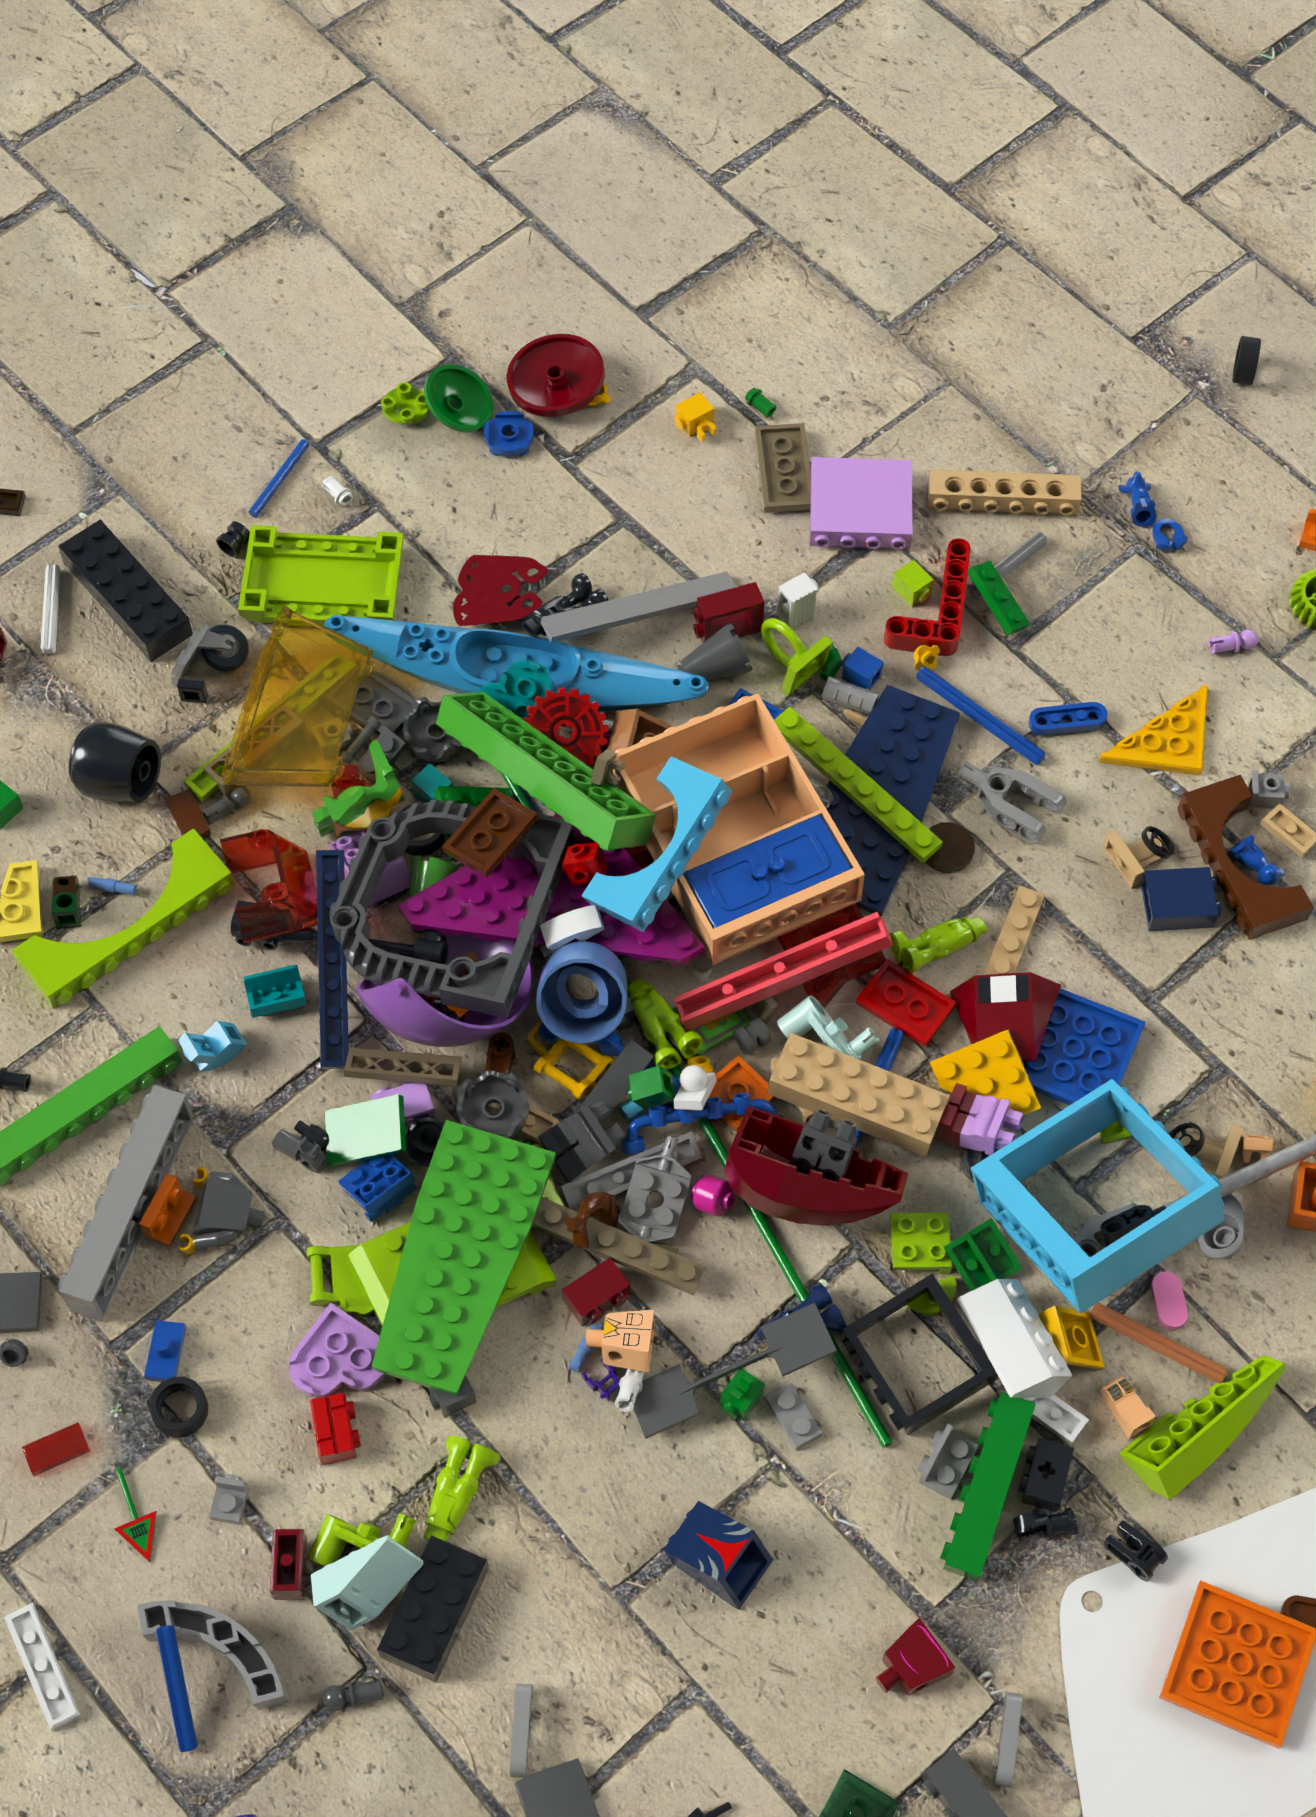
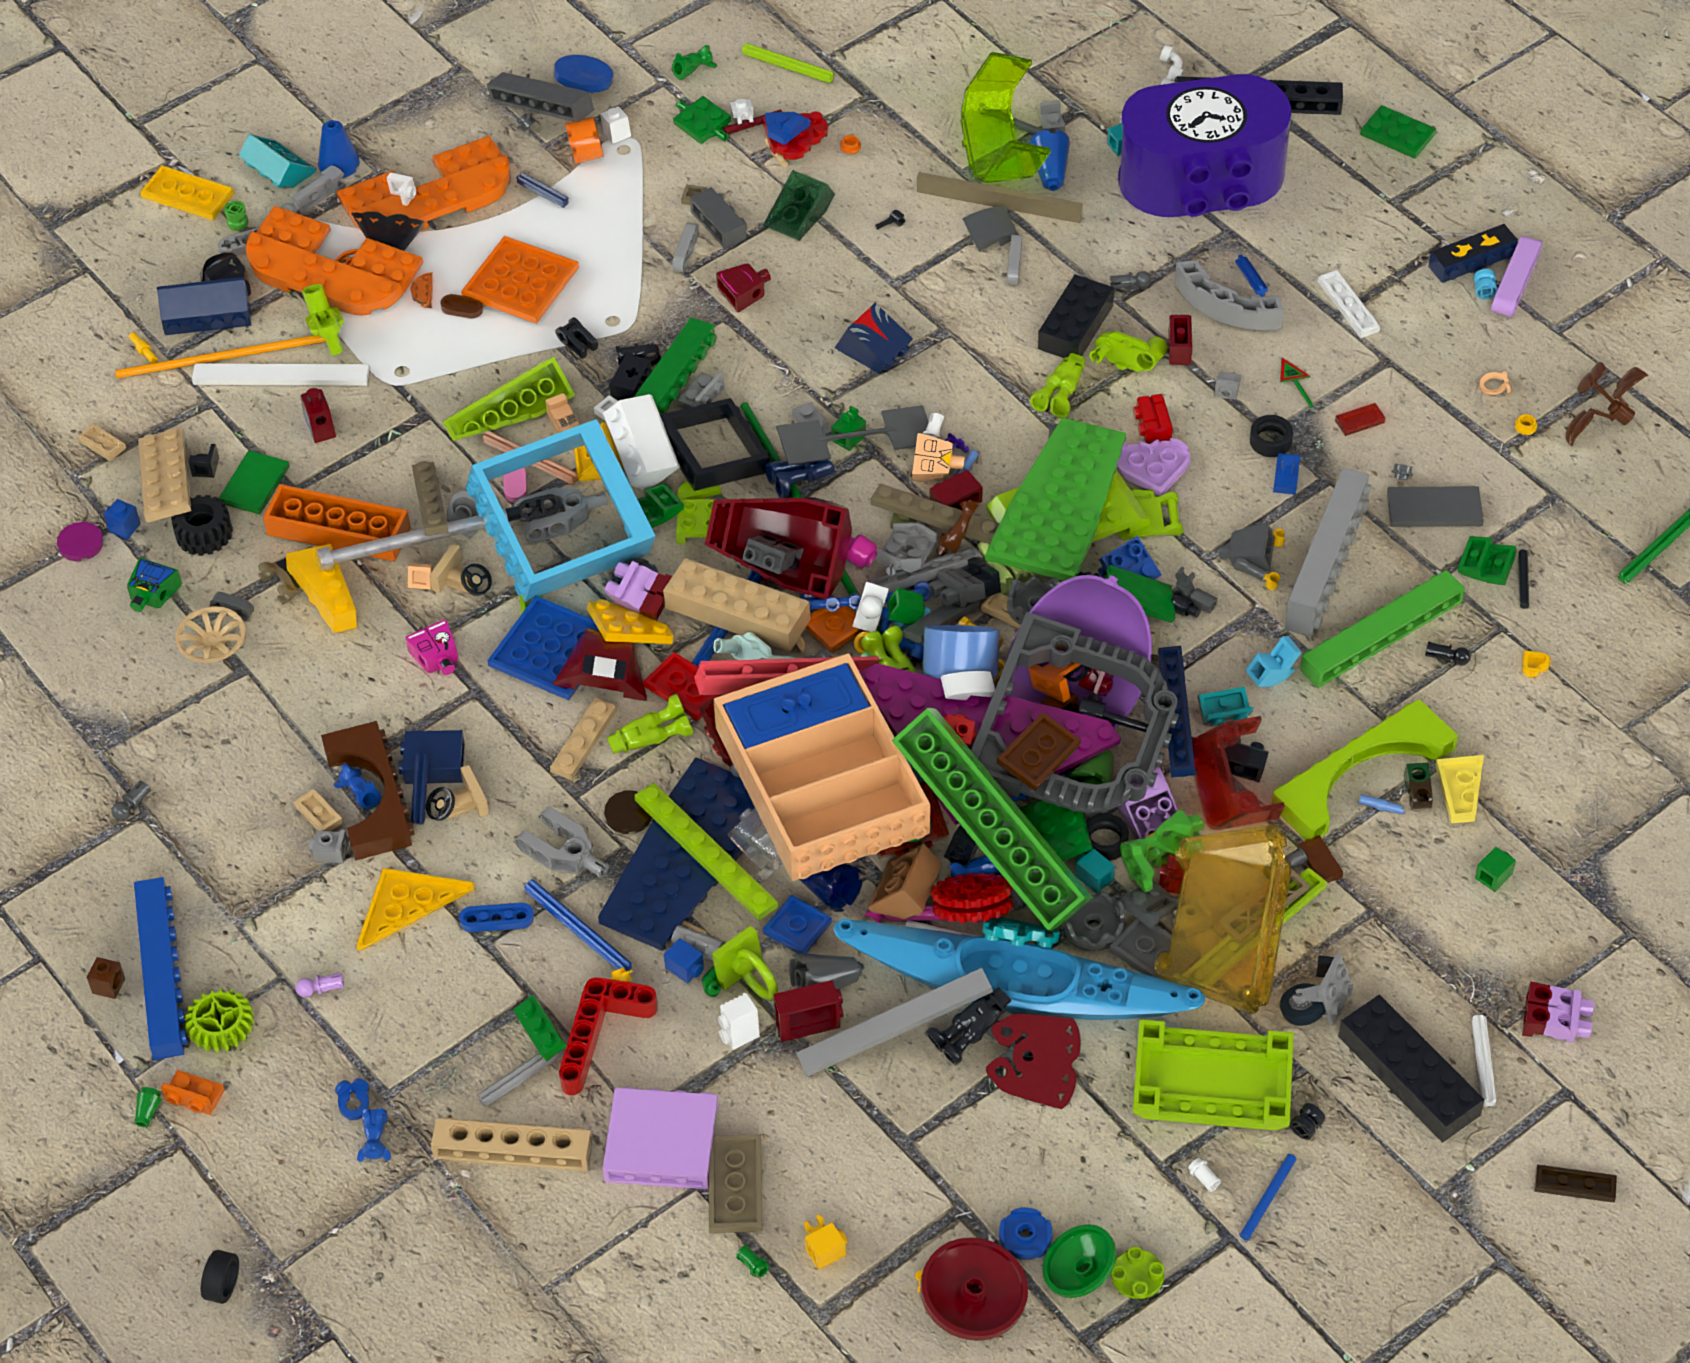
camera: 175 degrees left, 10 degrees down
black piece [69,721,161,802] -> none
orange bracket [139,1174,196,1246] -> none
light aqua slope [311,1535,423,1631] -> none
medium azure arch [582,756,732,932] -> none
dark tan tile [590,749,625,785] -> none
lime brick [892,559,934,607] -> none
none -> dark pink torso [405,619,458,675]
none -> dark blue axle [411,753,429,825]
none -> dark tan plate [412,461,449,536]

